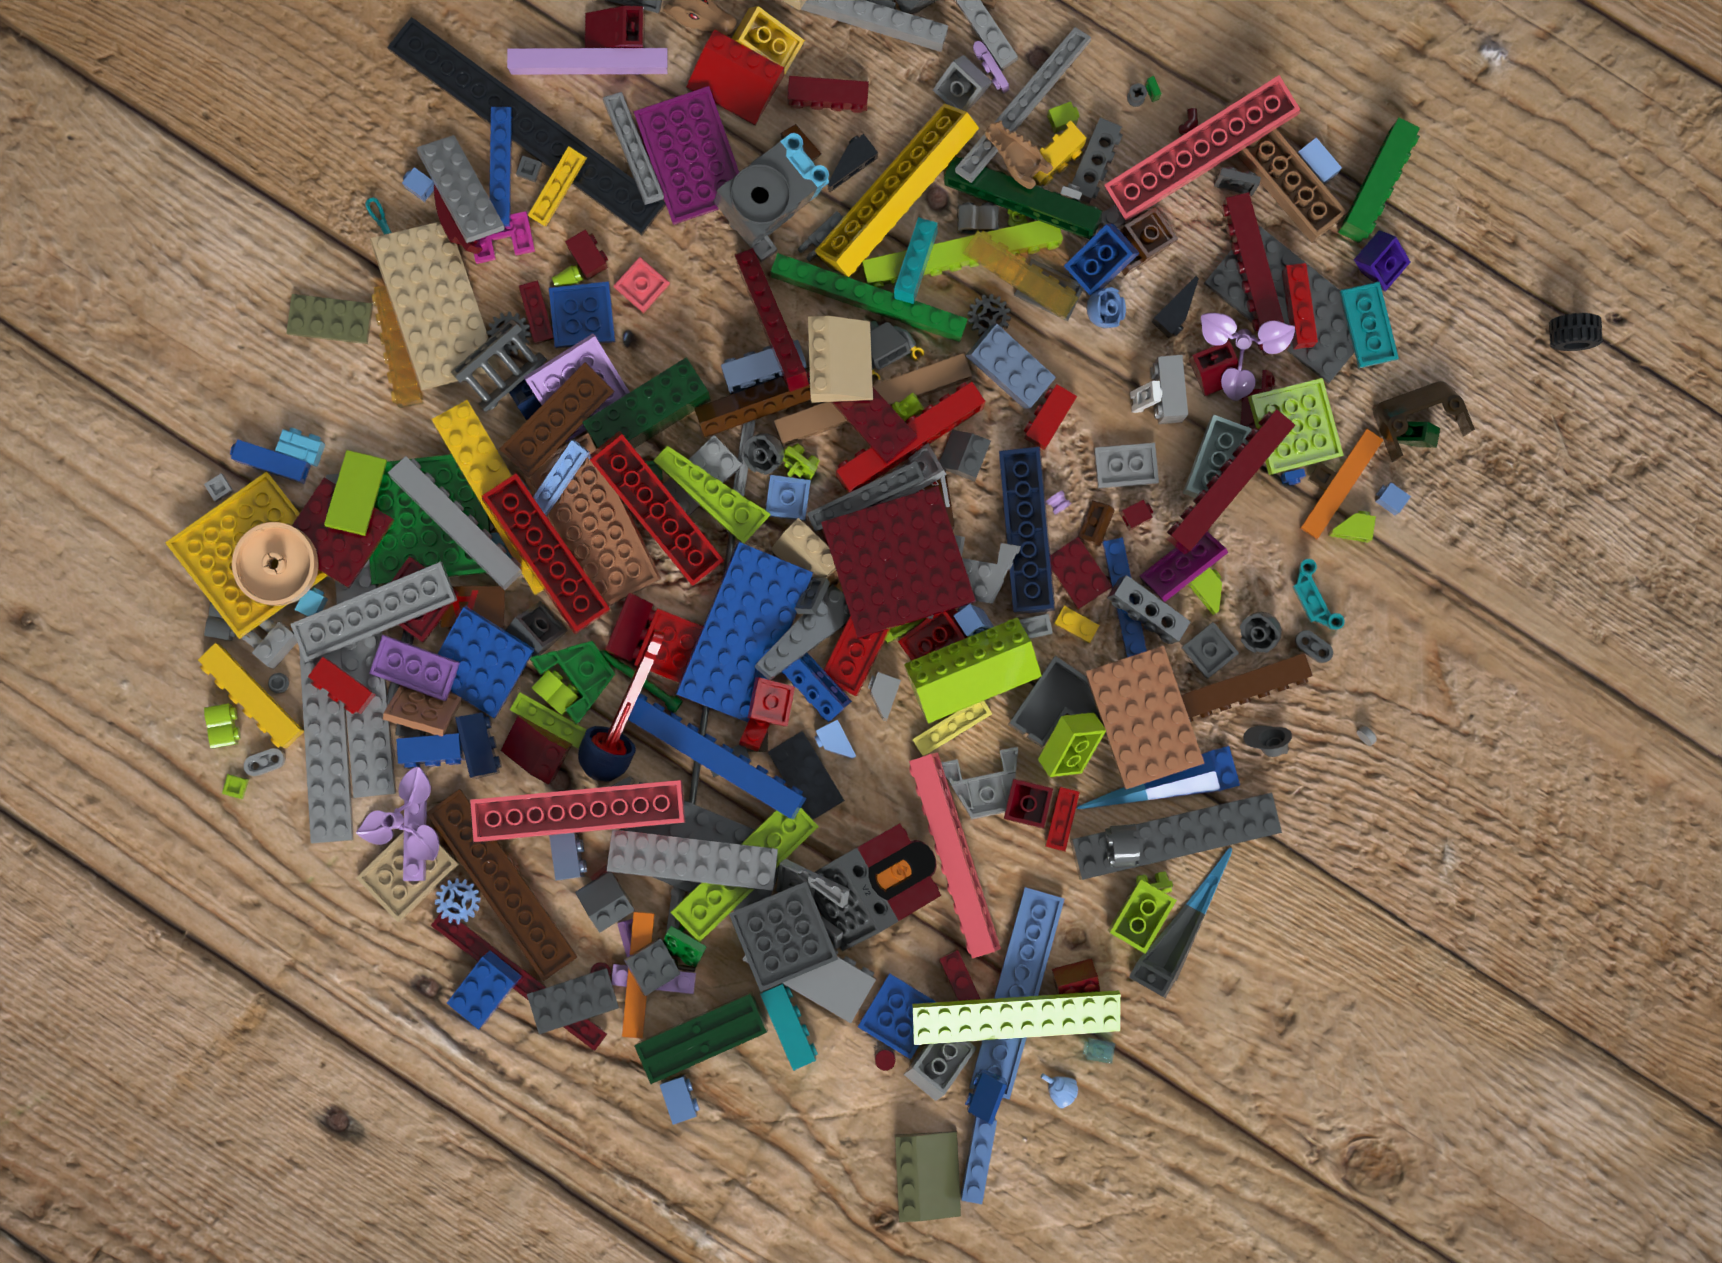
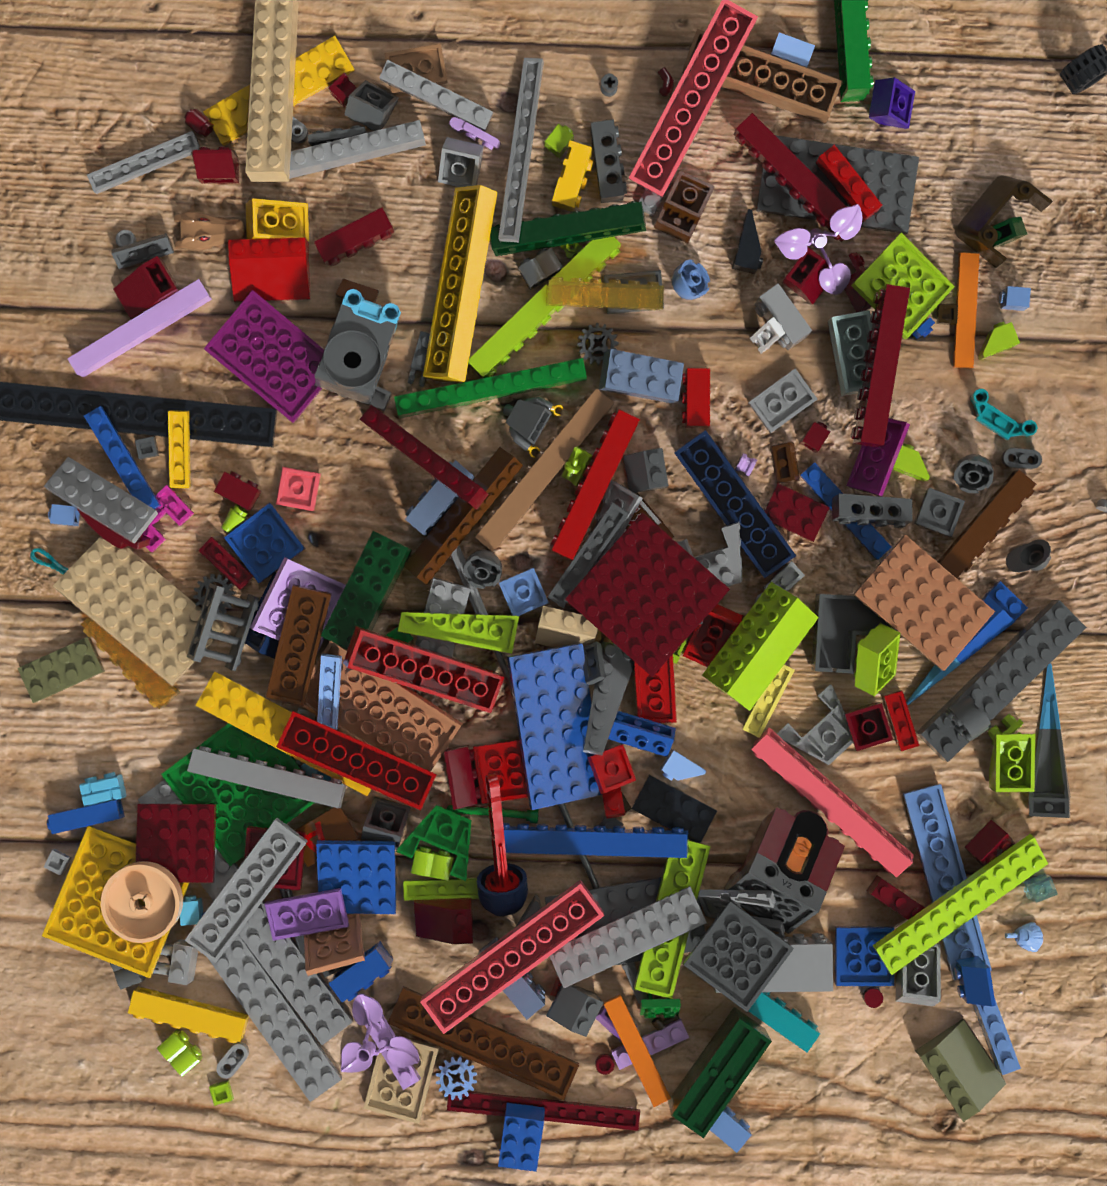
camera: 20 degrees left, 5 degrees up
dark grey plate [268,673,289,693] -> none
red brick [308,657,376,715] -> none
lime tile [324,450,387,536] -> none
dark blue slope [455,713,502,779] -> none
dark grey plate [527,968,619,1034] -> none
light grey tile [603,92,664,205] -> none
dark grey plate [624,938,680,996] -> none
lime hips [783,443,820,480] -> none
dark red plate [807,371,918,464] -> none
tan slope [808,316,873,403] -> none
black slope [828,134,878,193] -> none
light grey slope [868,672,901,722] -> none
teal brick [894,217,938,304] -> none
medium blue brick [954,604,994,637] -> none
medium nougat animal [985,121,1053,189] -> none
yellow plate [1054,606,1100,643] -> none
light grey plate [1060,183,1083,200] -> none
blue brick [1064,224,1139,296] -> none
green tile [1145,76,1162,102] -> none
dark grey plate [1214,167,1261,196] -> none
teal tile [1340,282,1399,369] -> none

